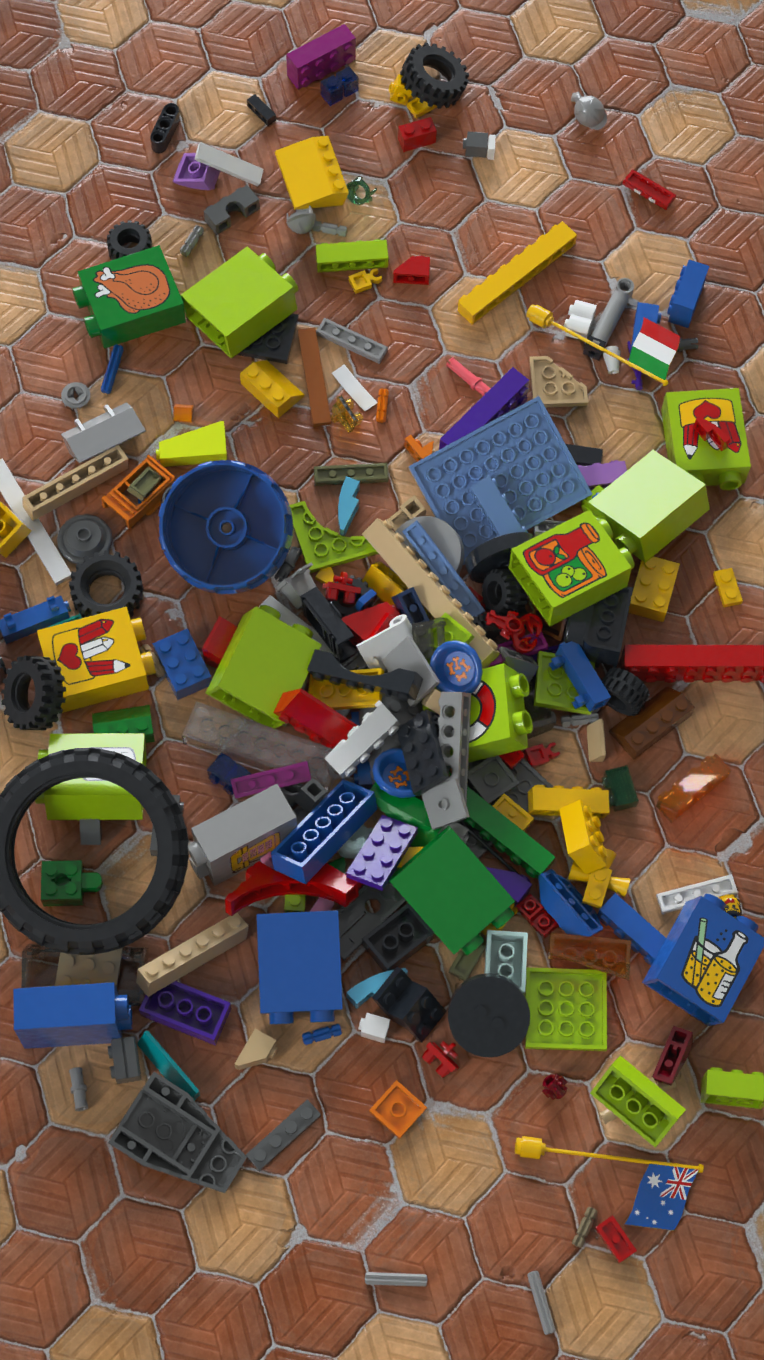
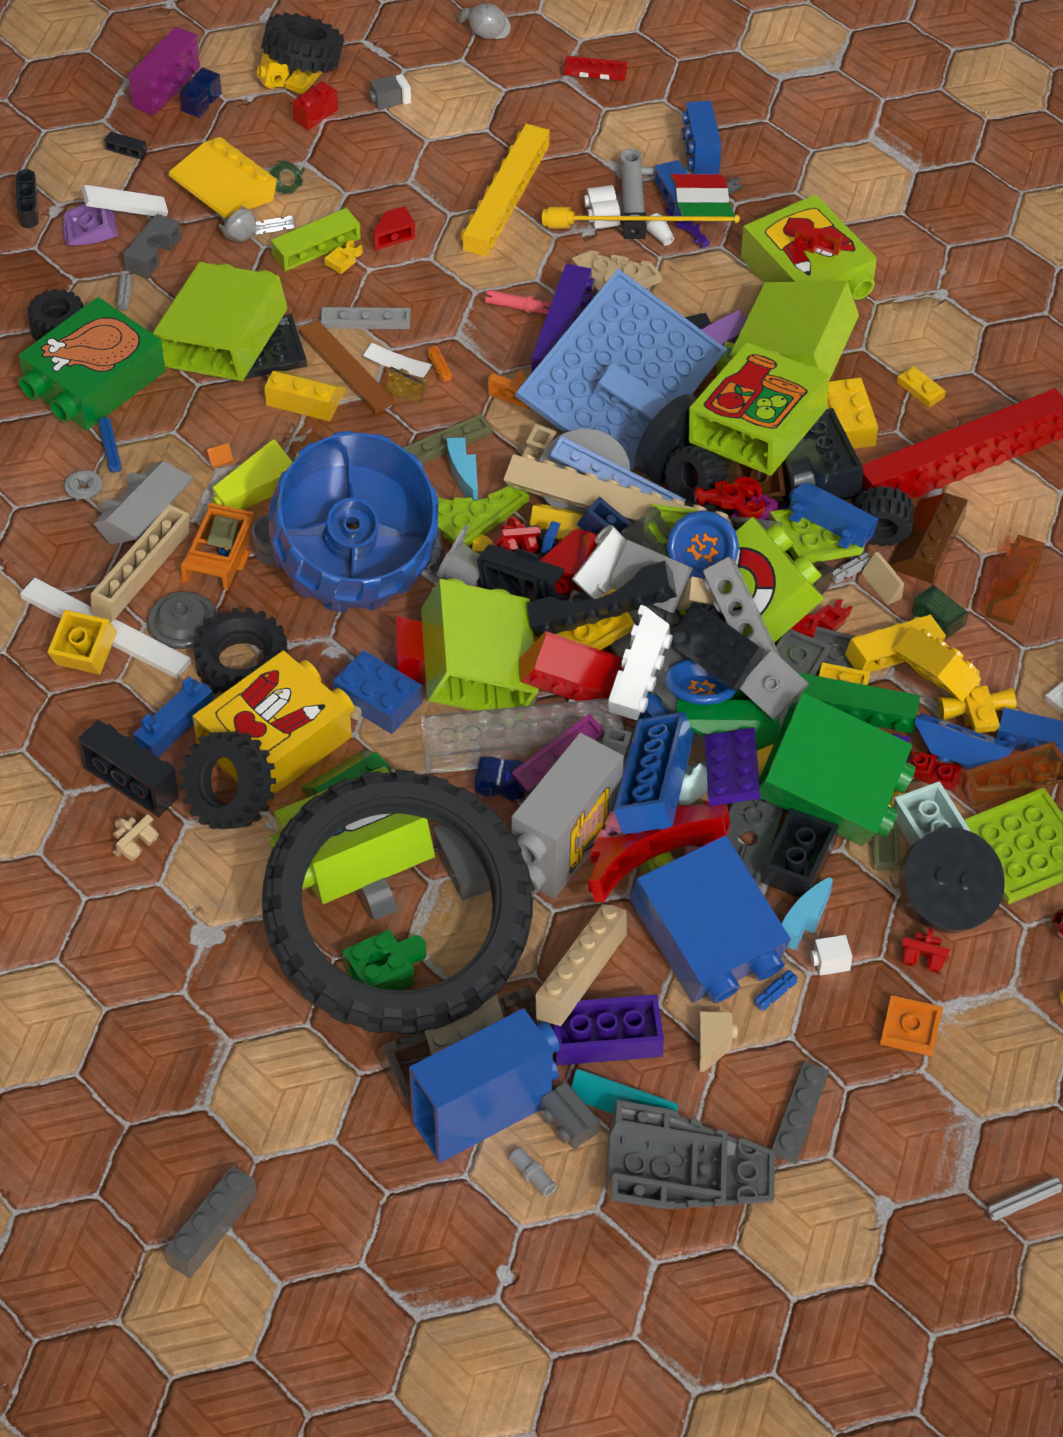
camera: 25 degrees left, 15 degrees down
black bracket [372,967,447,1043] -> none

